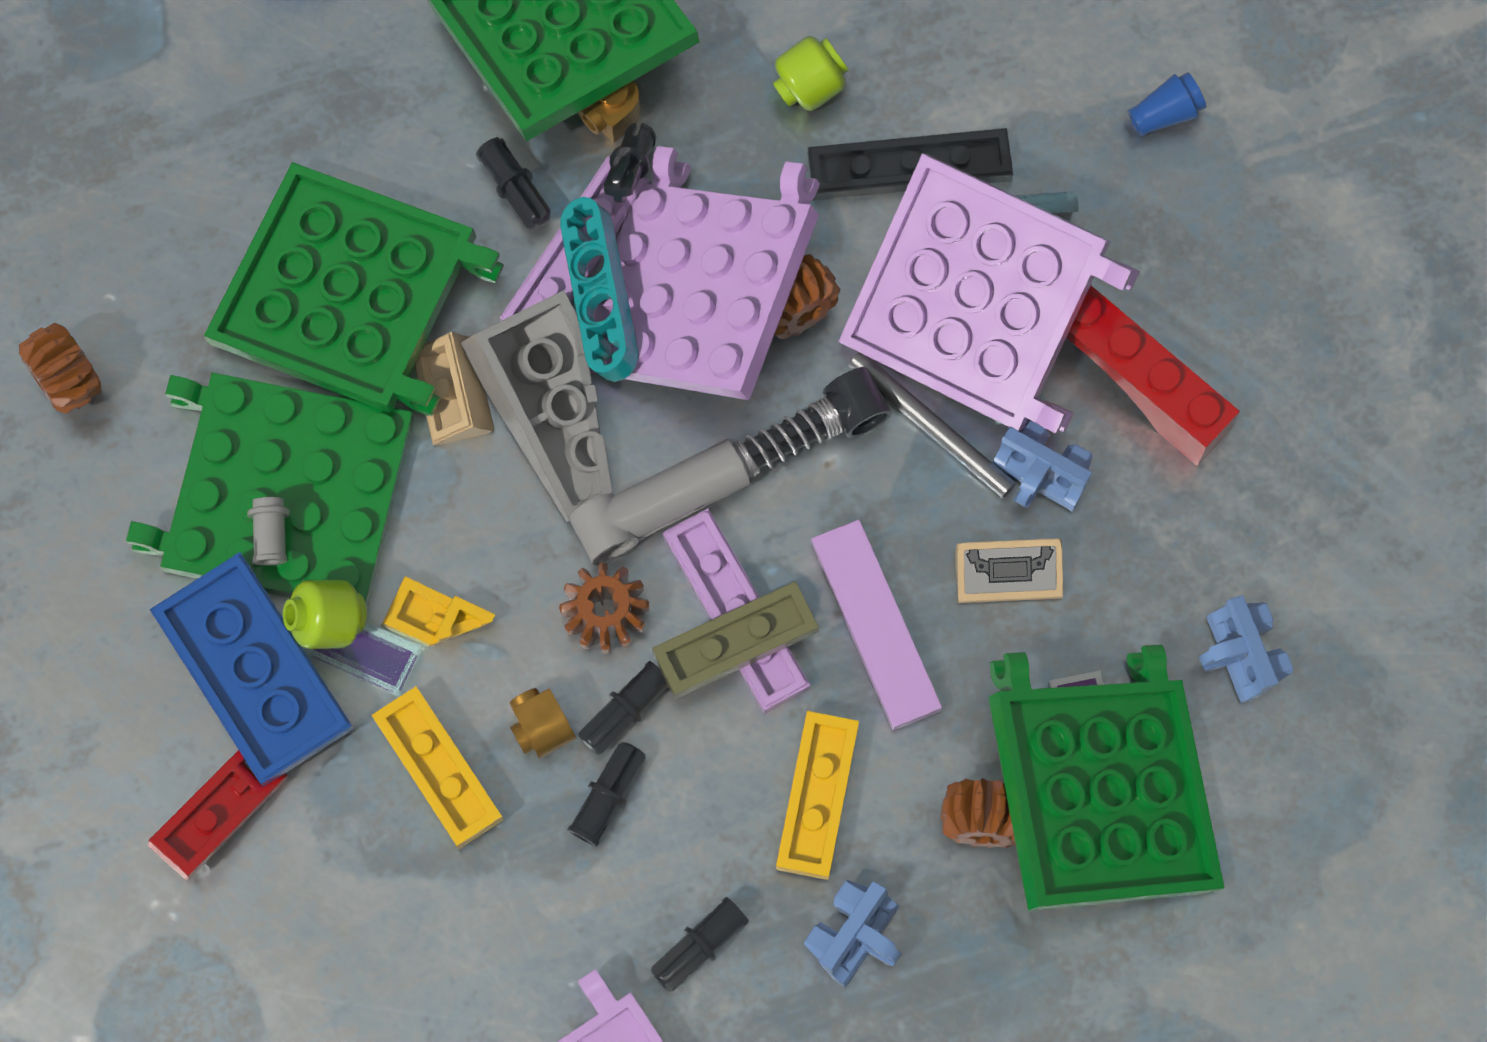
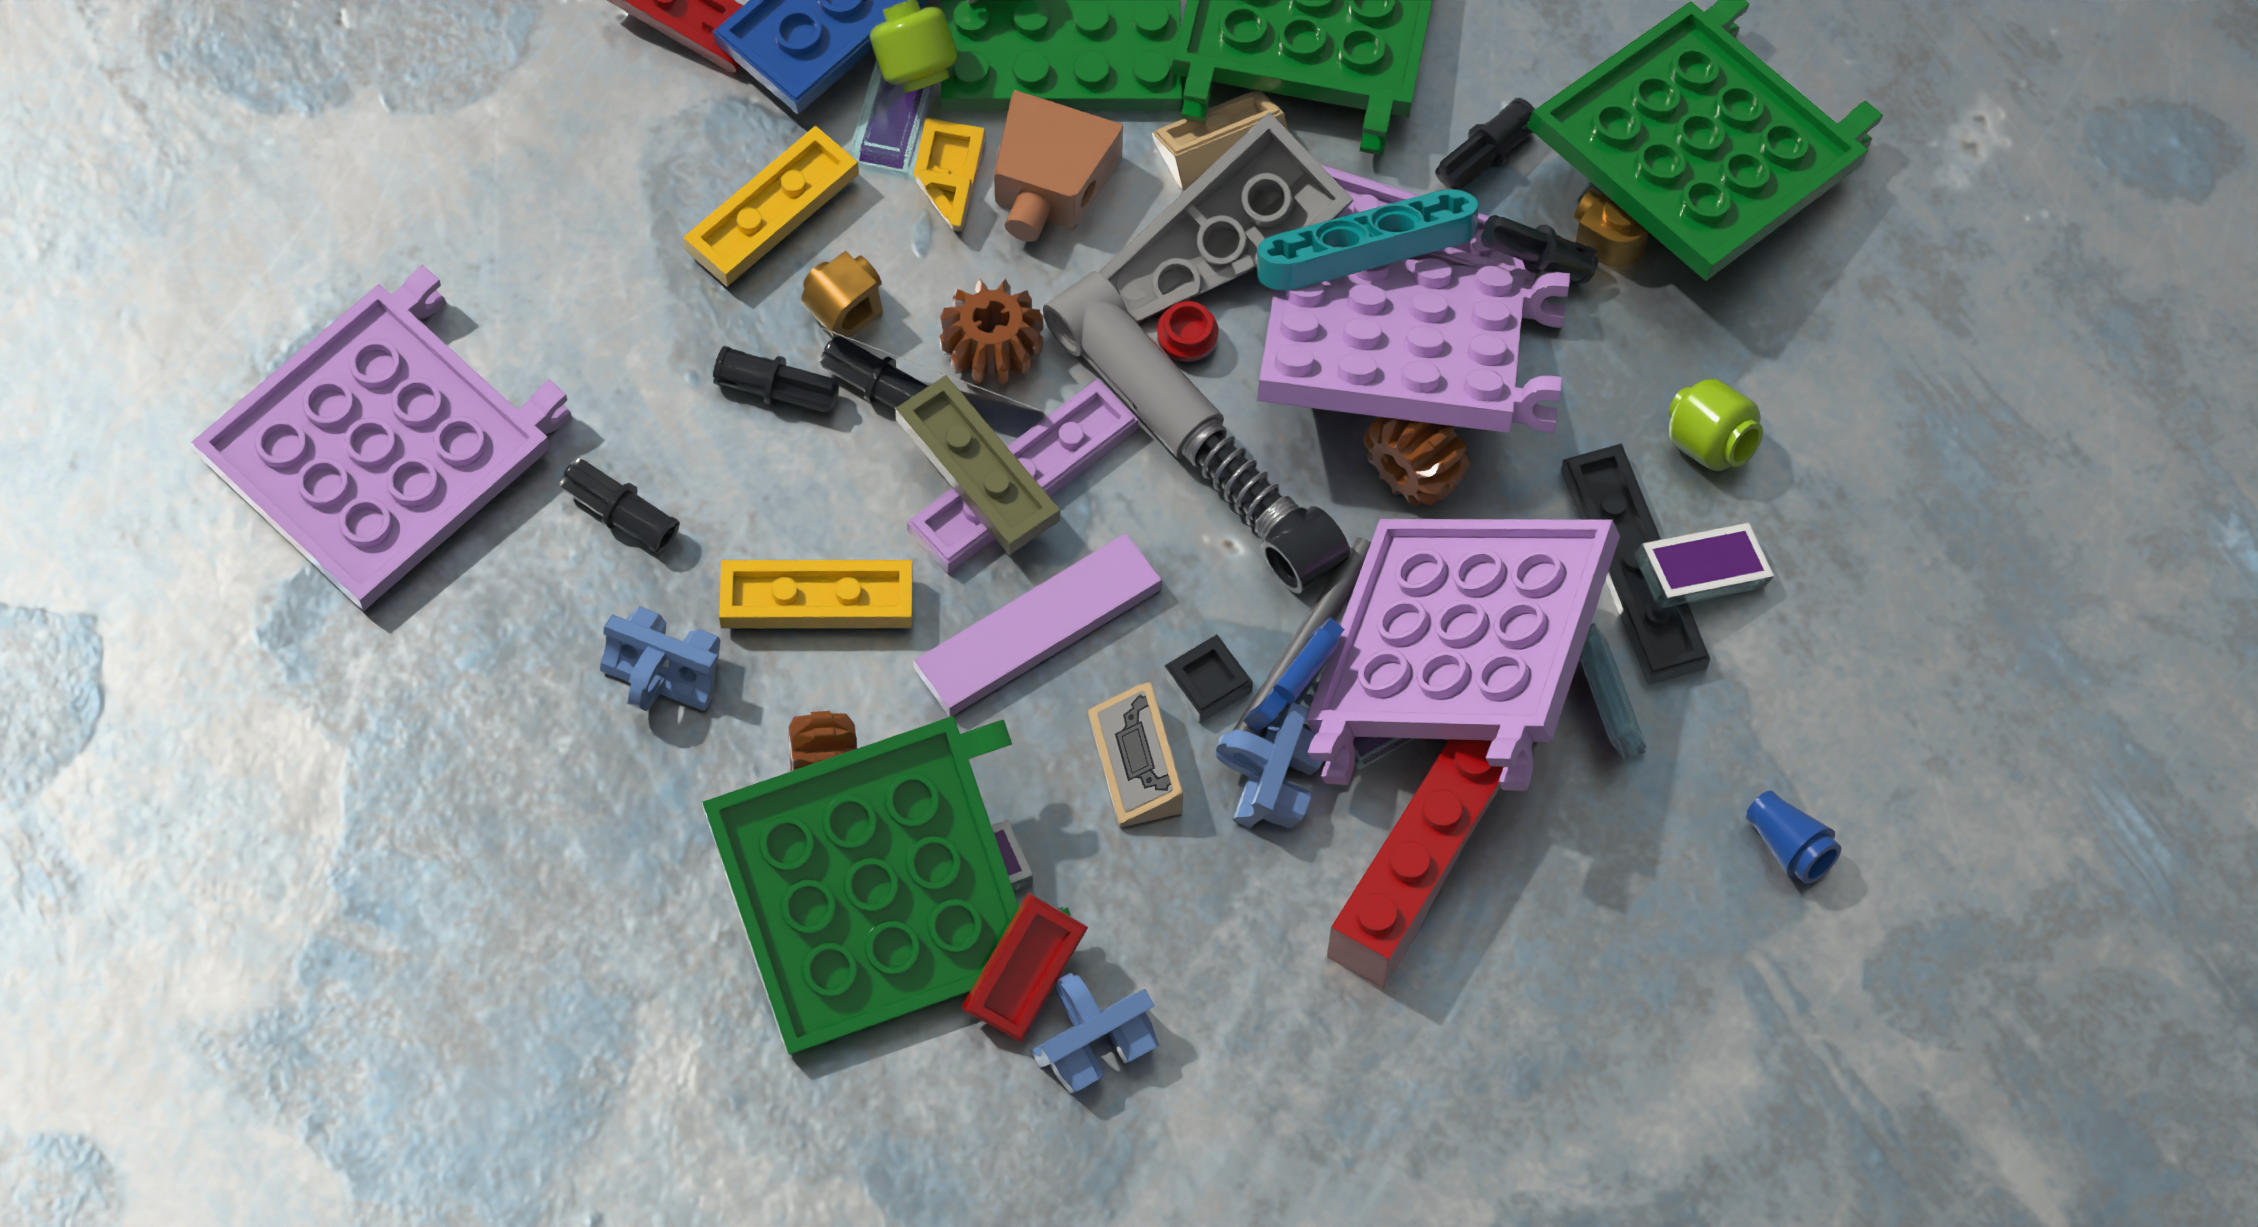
camera: 75 degrees right, 10 degrees down
none -> white sticker [822,328,1044,412]
none -> red tile [962,892,1088,1043]
none -> nougat torso [994,90,1123,242]
none -> red plate [1157,301,1219,362]
none -> black tile [1164,634,1253,724]
none -> blue piece [1243,617,1345,733]
none -> tile [1634,523,1774,609]

